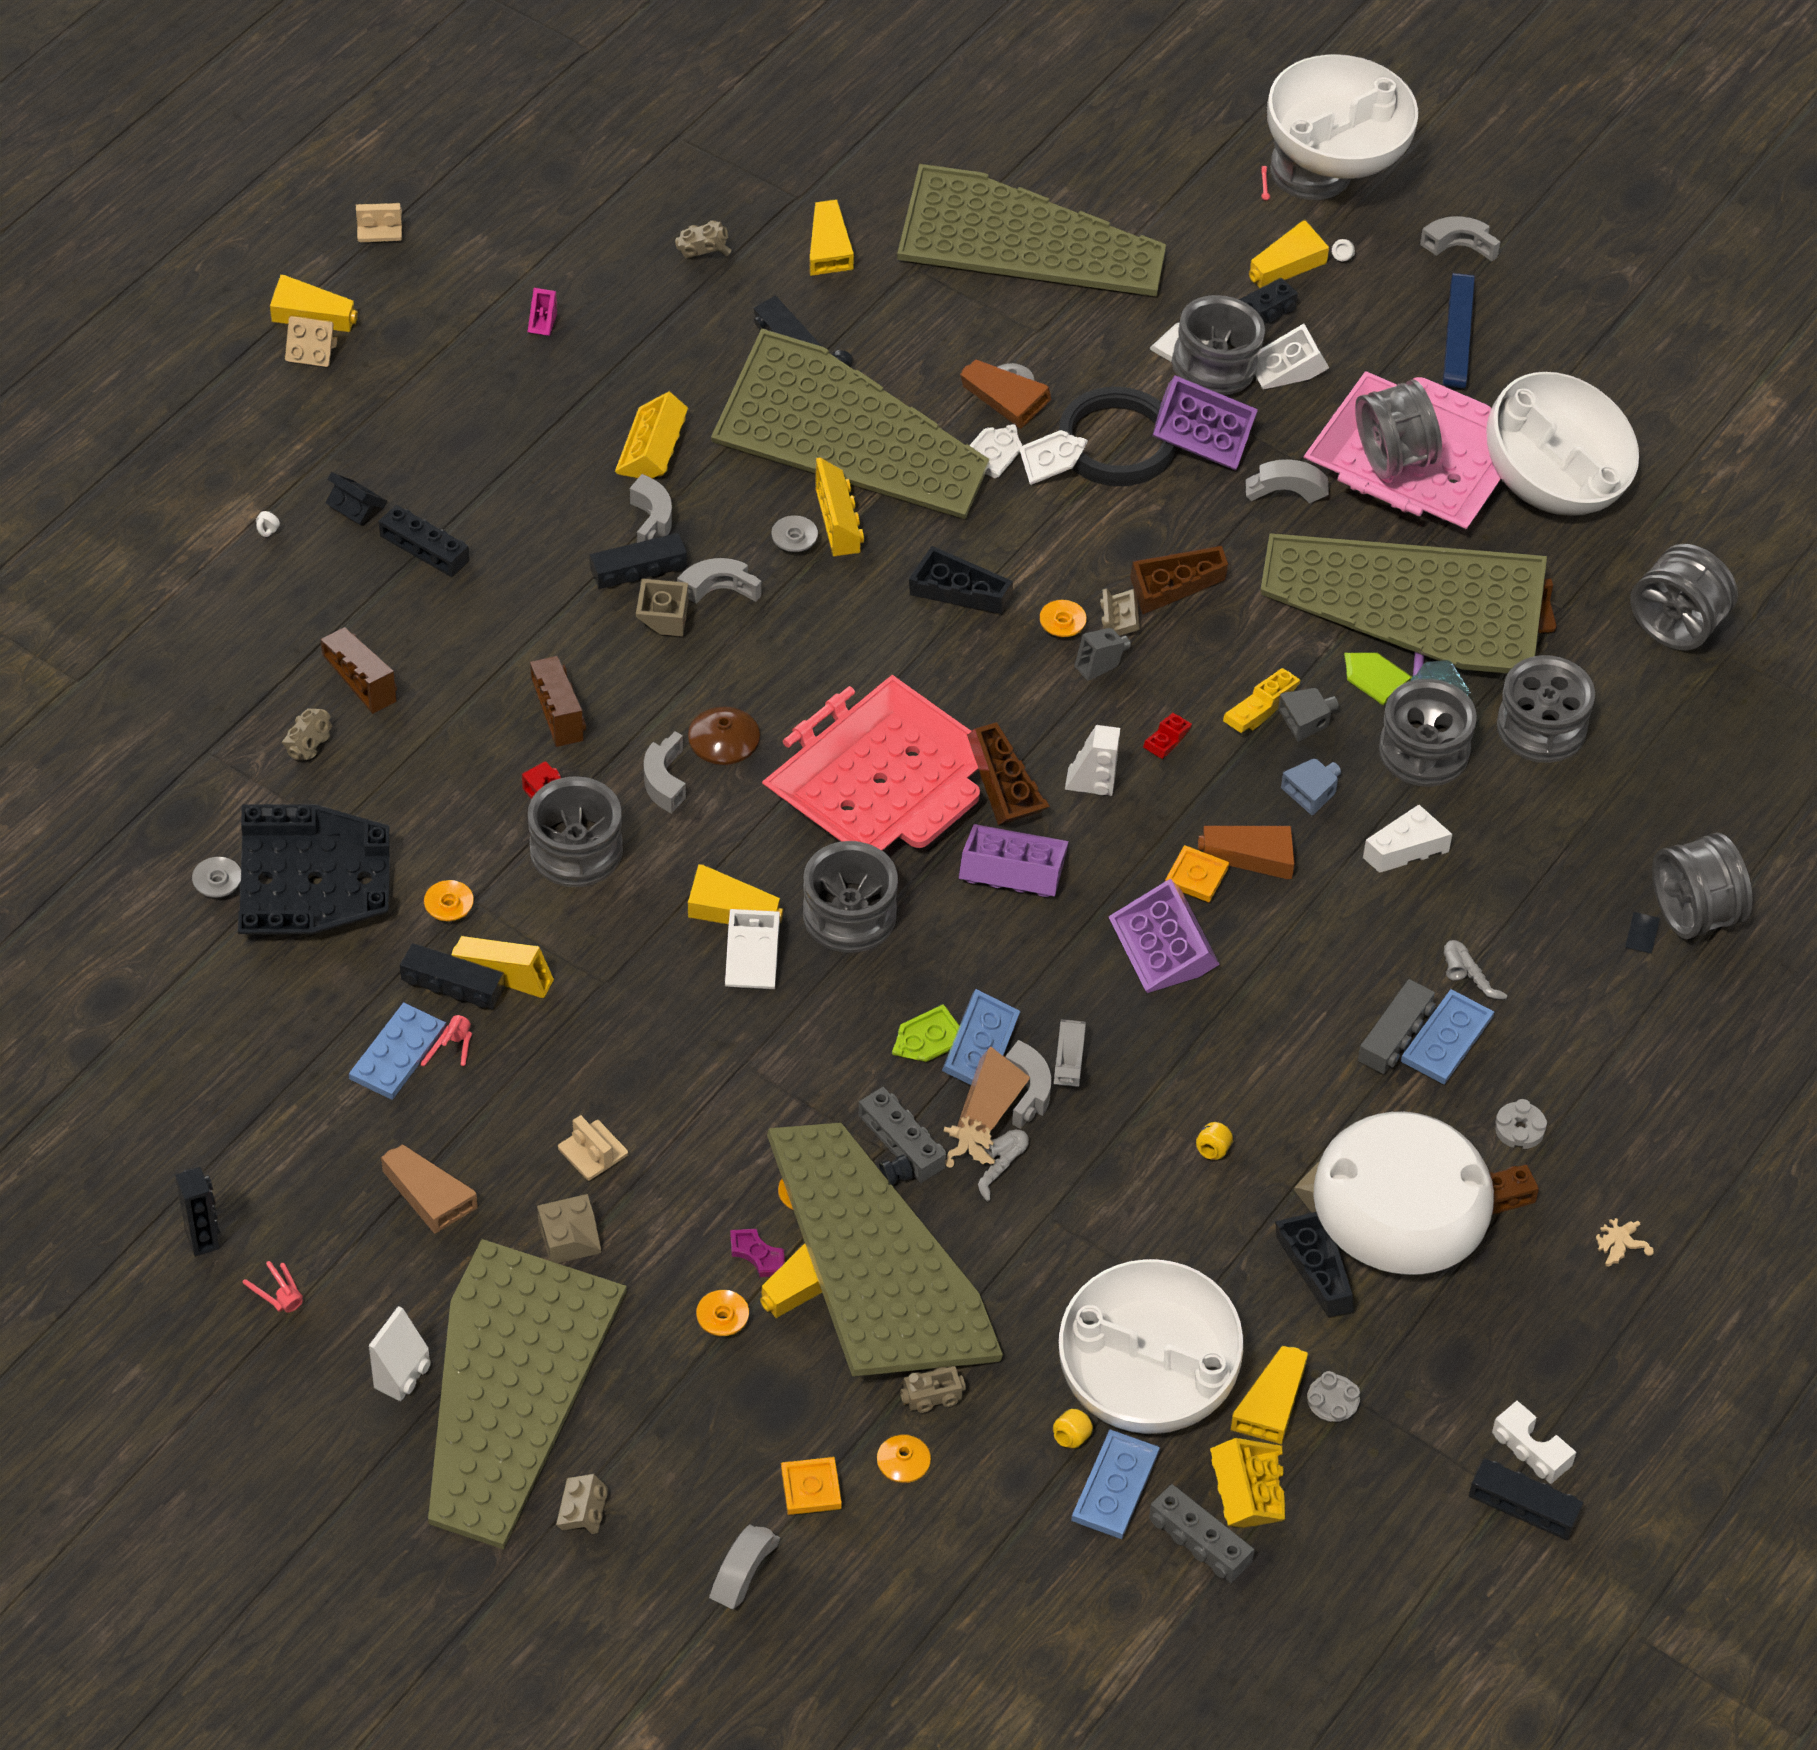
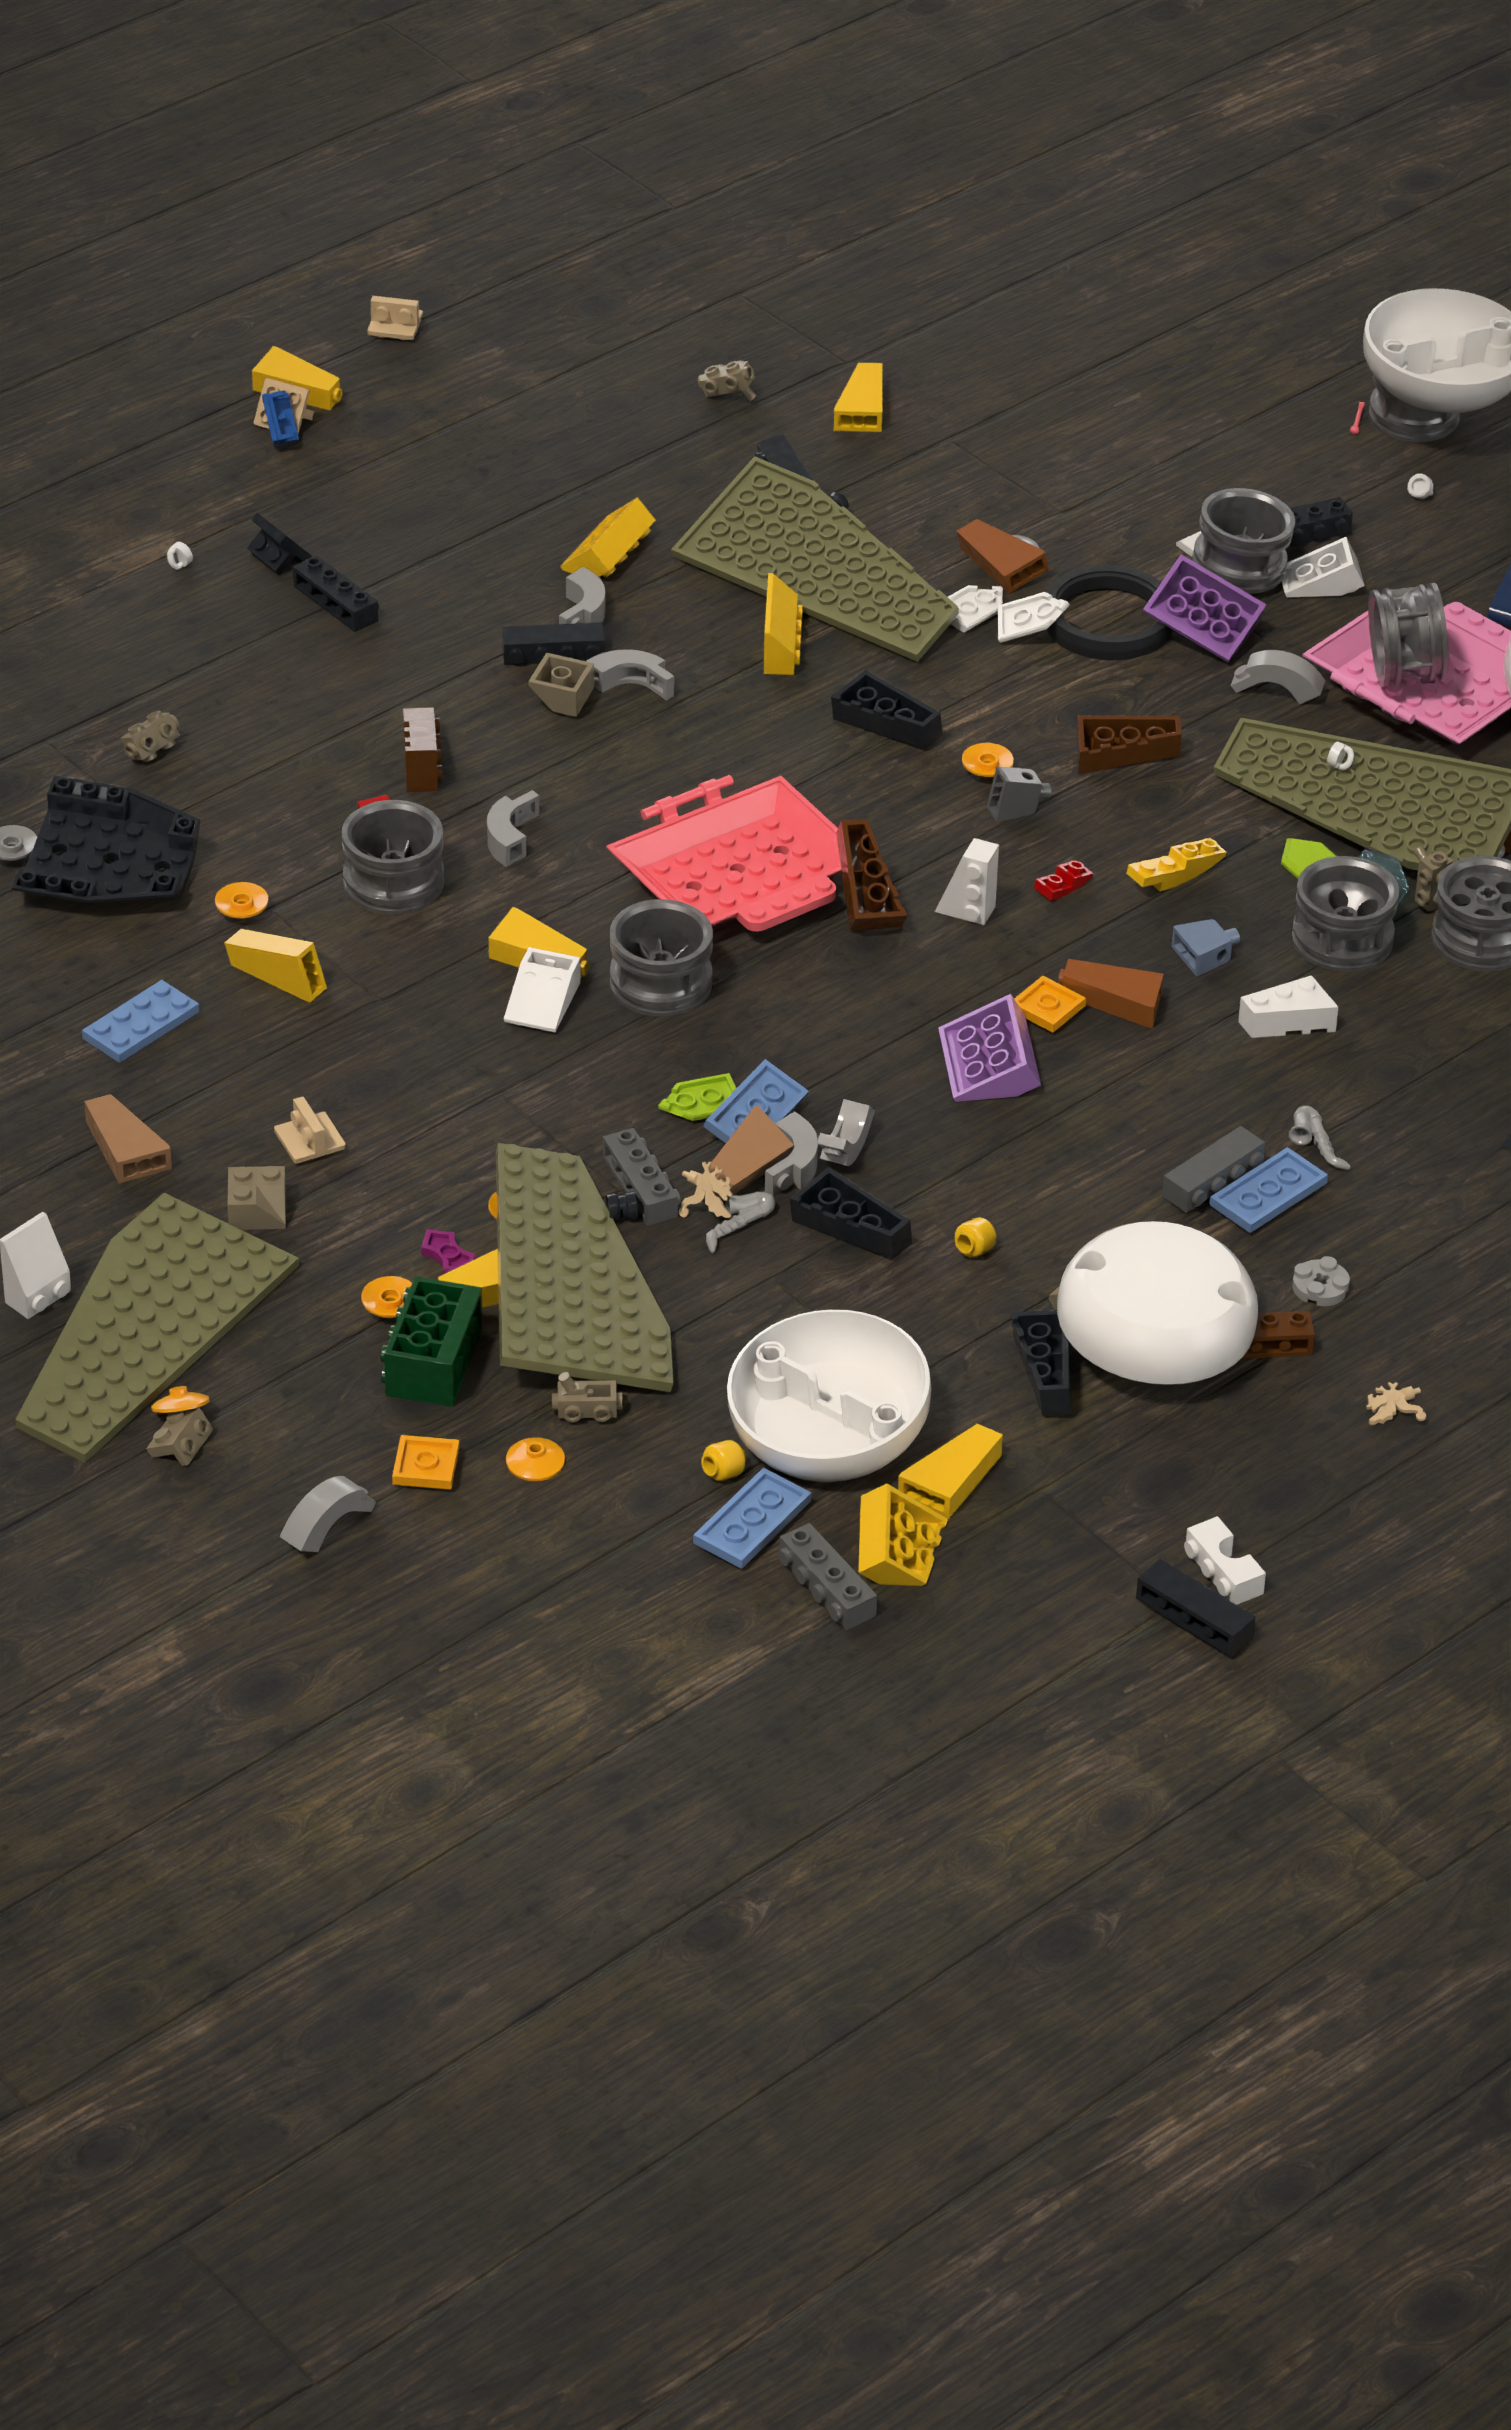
camera: 15 degrees right, 10 degrees down
reddish brown wedge [320,627,397,714] -> none
black brick [400,943,505,1010] -> none
coral plant [421,1015,472,1066] -> none
dark pink slope [527,288,557,335] -> none
reddish brown dish [688,707,760,765] -> none
light grey dish [772,516,818,552] -> none
olive wing [897,164,1166,296] -> none
medium lavender slope [959,824,1069,897] -> none
dark tan bracket [1100,588,1140,636] -> none
yellow slope [1249,221,1329,288] -> none
dark grey torso [1278,688,1339,741] -> none
light grey dish [1307,1371,1360,1422] -> none
none -> light orange dish [151,1386,210,1413]
none -> blue hinge [262,390,299,446]
none -> dark green brick [380,1276,483,1407]
none -> black wedge [790,1167,912,1259]
none -> white tile [1327,741,1354,770]
none -> dark tan brick [1414,846,1454,912]

